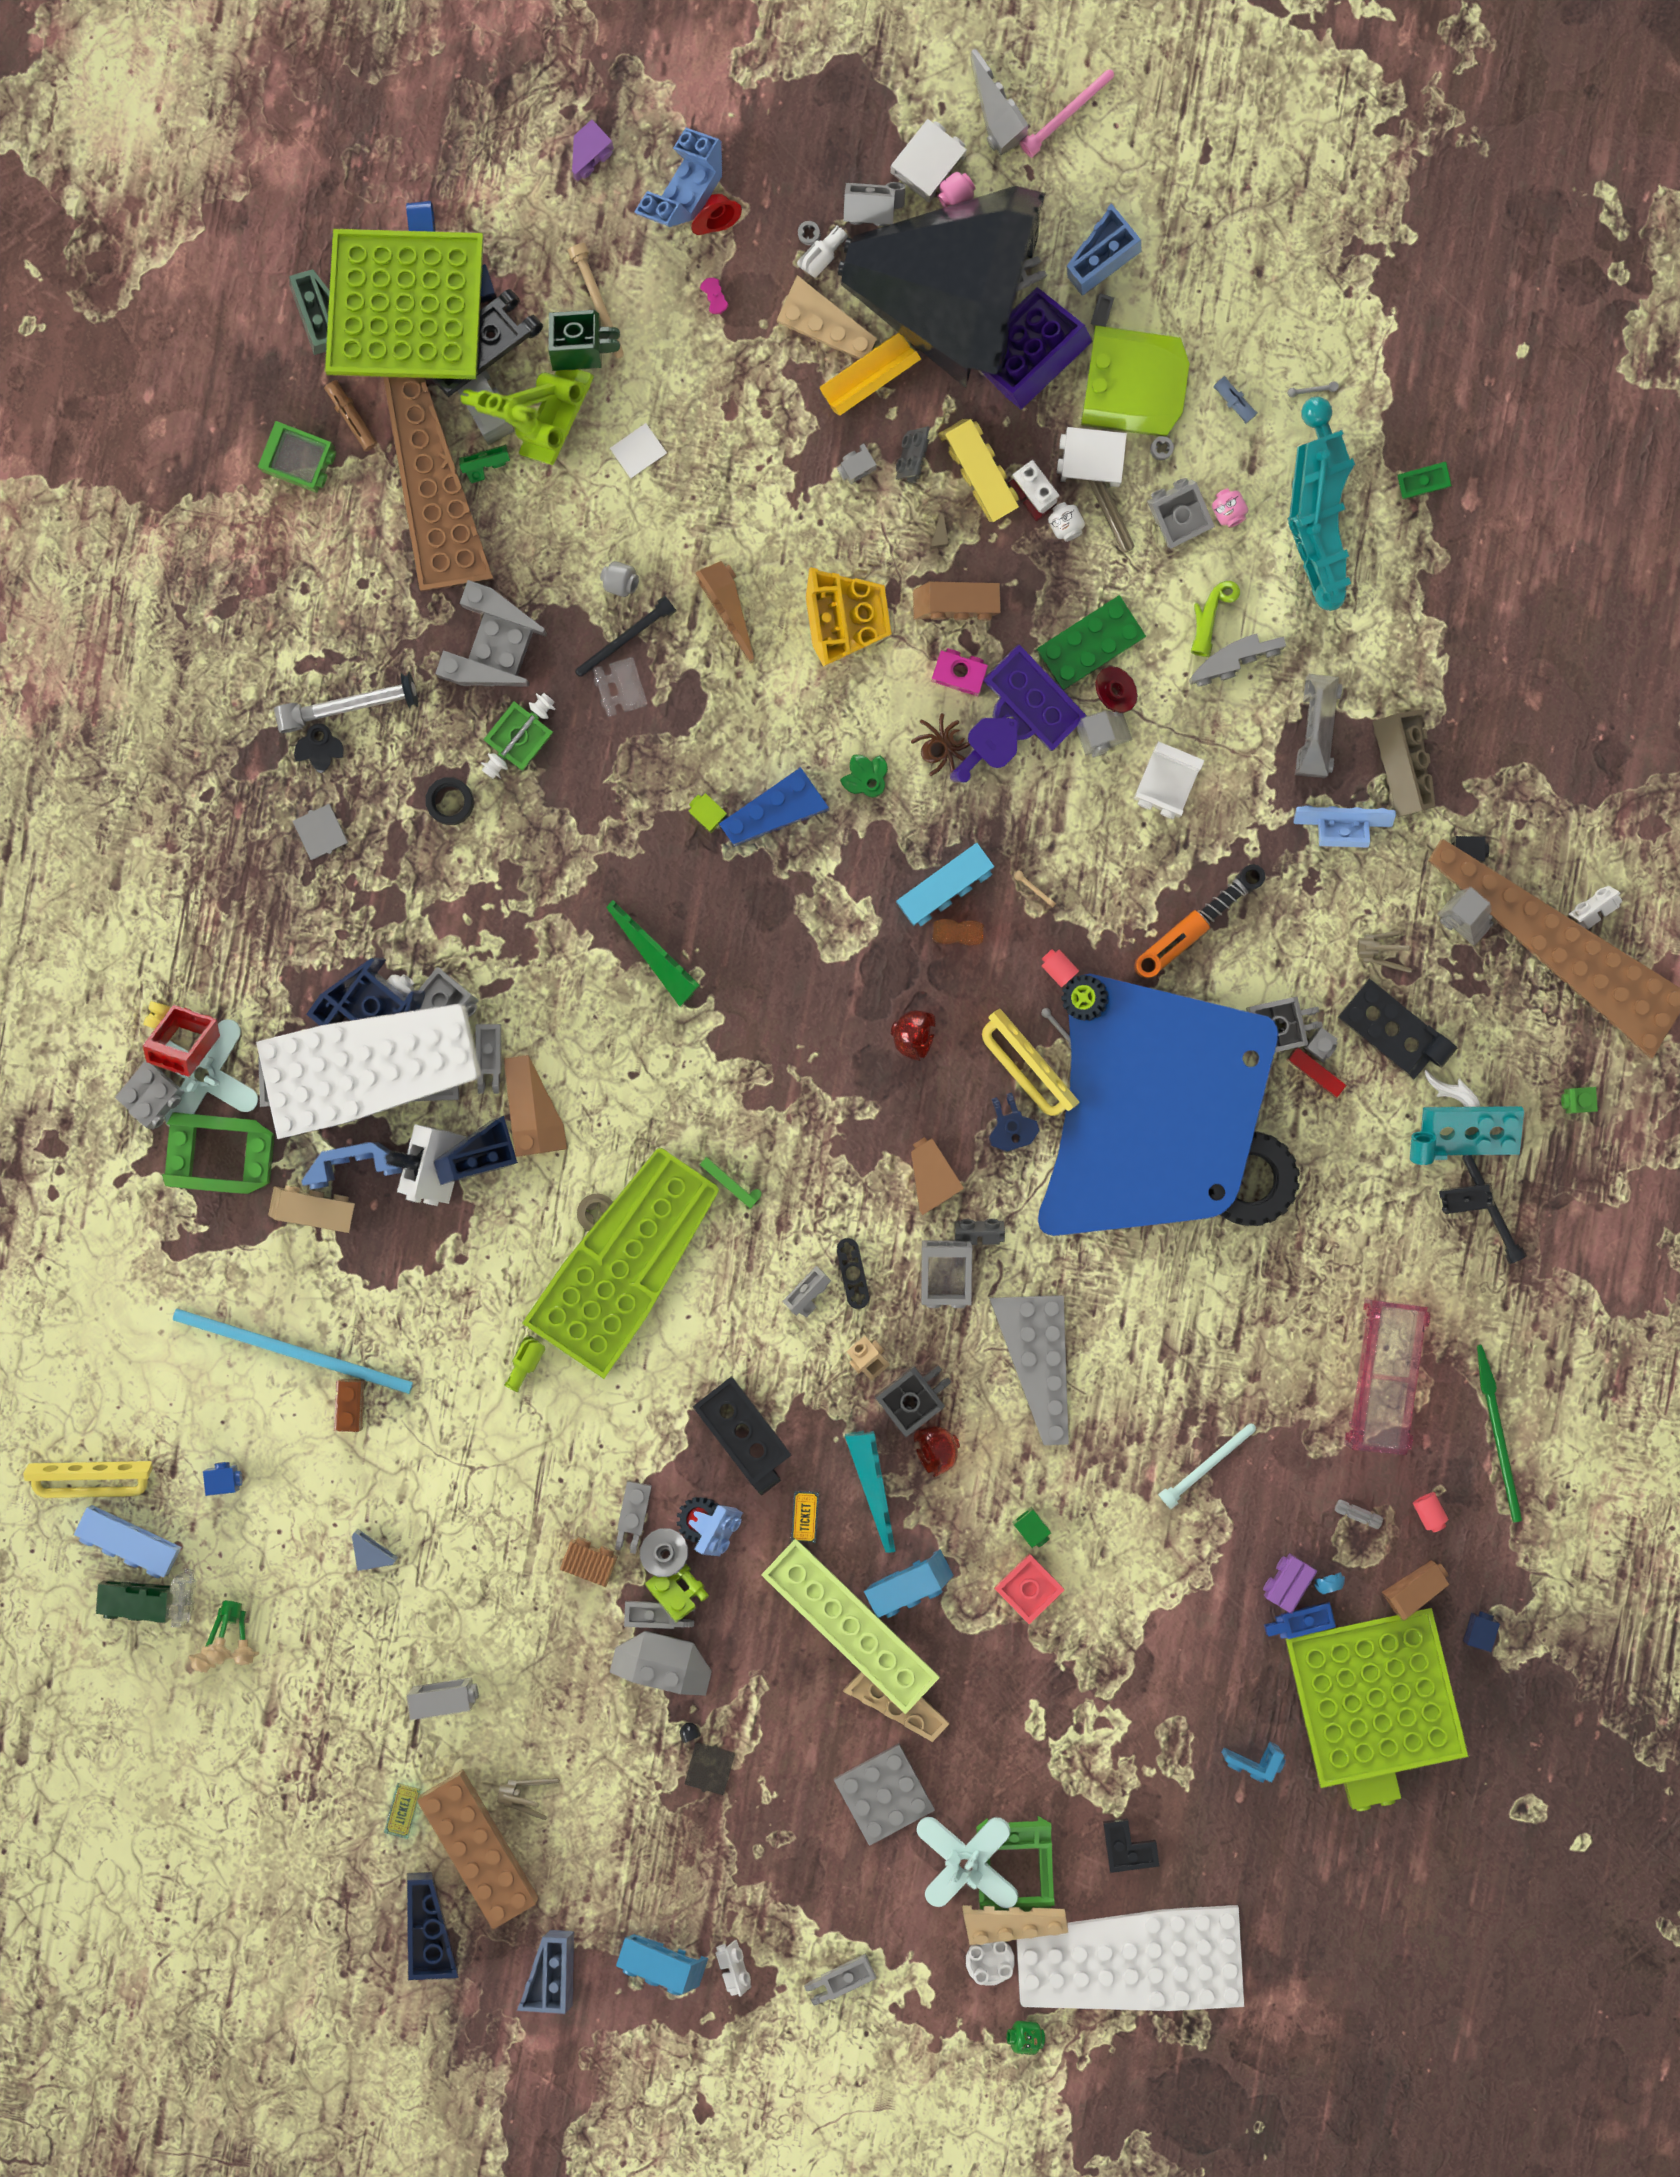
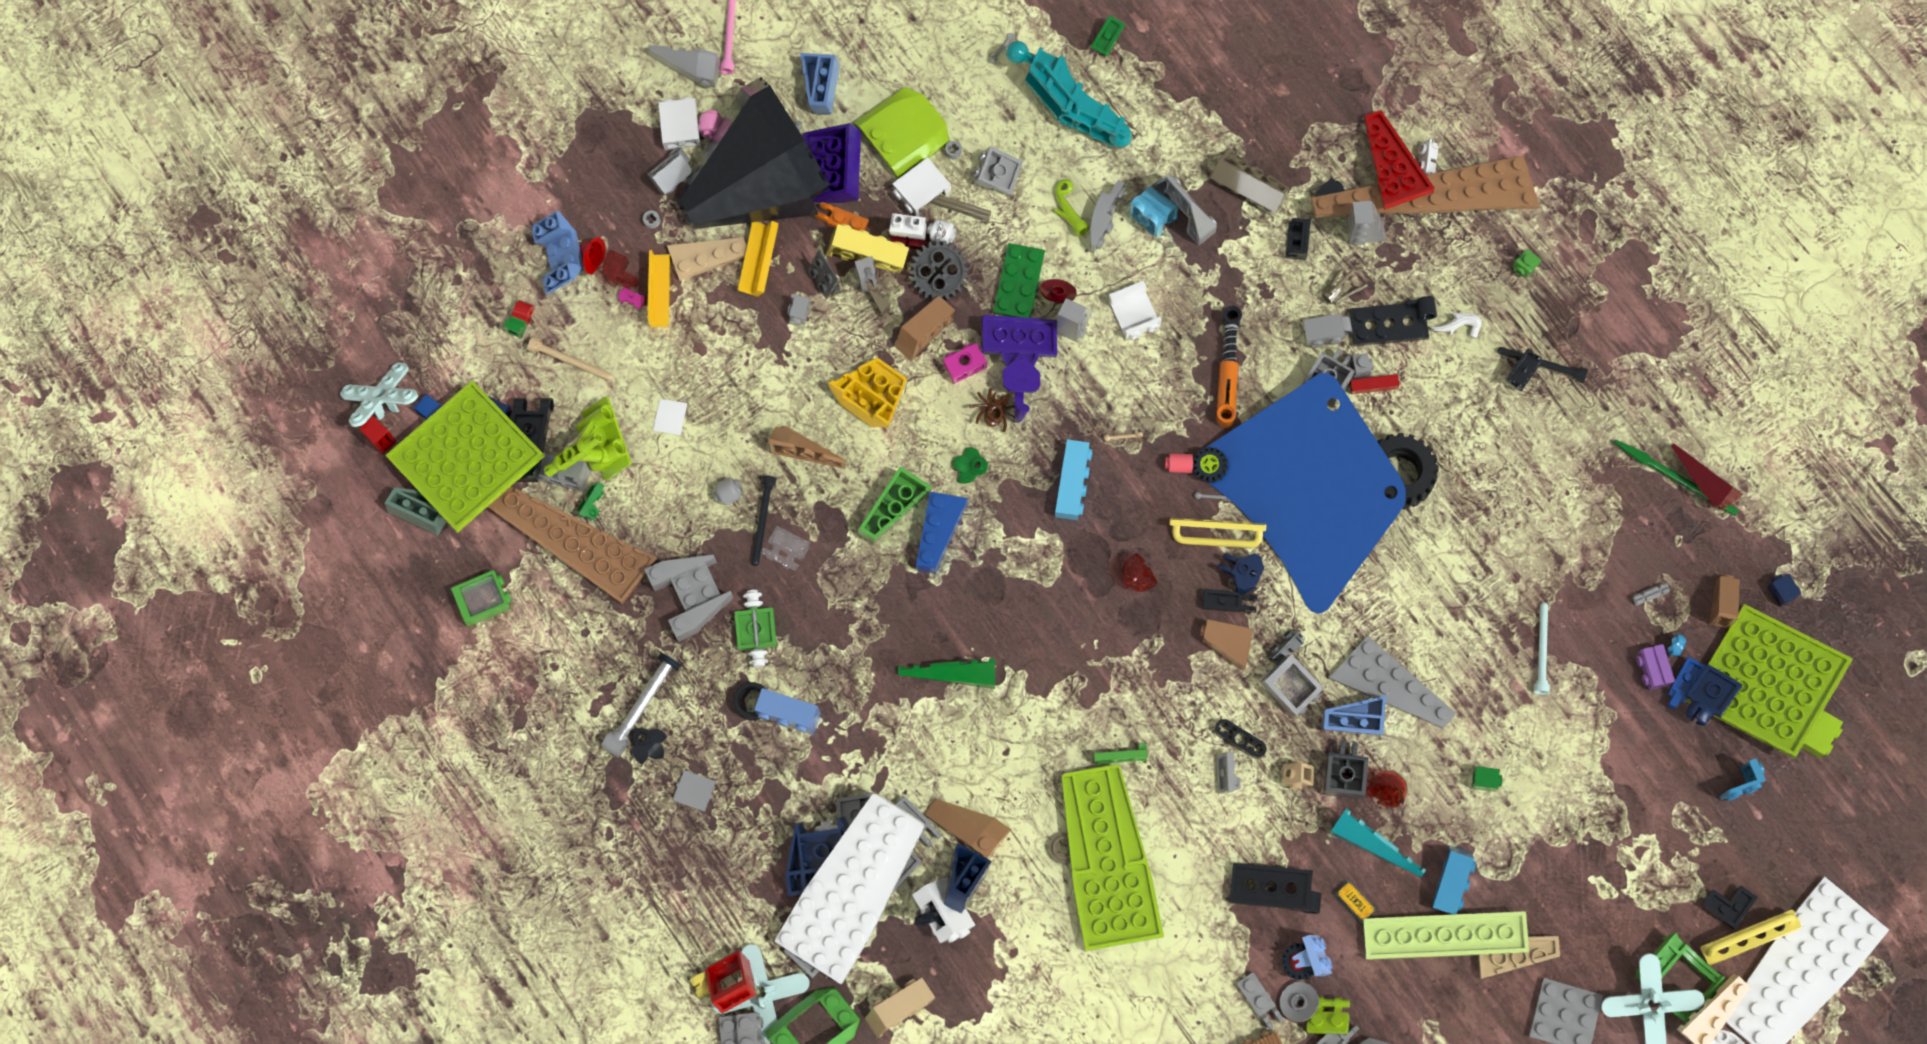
camera: 40 degrees left, 15 degrees down
medium blue slope [302,1142,402,1189] -> none
medium nougat pin [324,380,378,451] -> none
lime arm [504,1336,545,1392] -> none
dark green hinge [548,310,620,371] -> none
medium lavender slope [572,120,614,182] -> none
lime brick [689,793,728,833] -> none
white arm [797,226,848,278] -> none
clear orange brick [932,919,984,947] -> none
coral plate [994,1553,1065,1624] -> none
dark grey piece [1091,293,1114,327] -> none
bright pink head [1212,488,1248,528] -> none
sand blue pin [1213,376,1258,424] -> none
light blue bracket [1294,805,1396,848] -> none
windscreen [1344,1297,1430,1455] -> none
teal hinge [1409,1106,1524,1165] -> none
coral brick [1413,1492,1449,1532] -> none
none -> light aqua piece [340,362,418,427]
none -> red brick [359,416,397,454]
none -> leg [503,300,534,339]
none -> clear red brick [603,249,639,290]
none -> yellow panel [648,250,671,328]
none -> medium blue wedge [754,688,821,735]
none -> orange hinge [814,202,869,231]
none -> light grey hinge [855,256,877,293]
none -> bright green wedge [857,466,932,544]
none -> dark grey gear [909,240,970,301]
none -> medium azure piece [1130,186,1179,237]
none -> black hinge [1202,589,1258,613]
none -> black hinge [1285,218,1311,260]
none -> light grey hinge [1304,313,1352,348]
none -> medium blue wedge [1322,695,1386,736]
none -> red wing [1364,110,1435,210]
none -> dark red wedge [1671,443,1743,509]
none -> dark blue plate [1686,664,1743,726]
none -> light yellow piece [1700,910,1801,966]

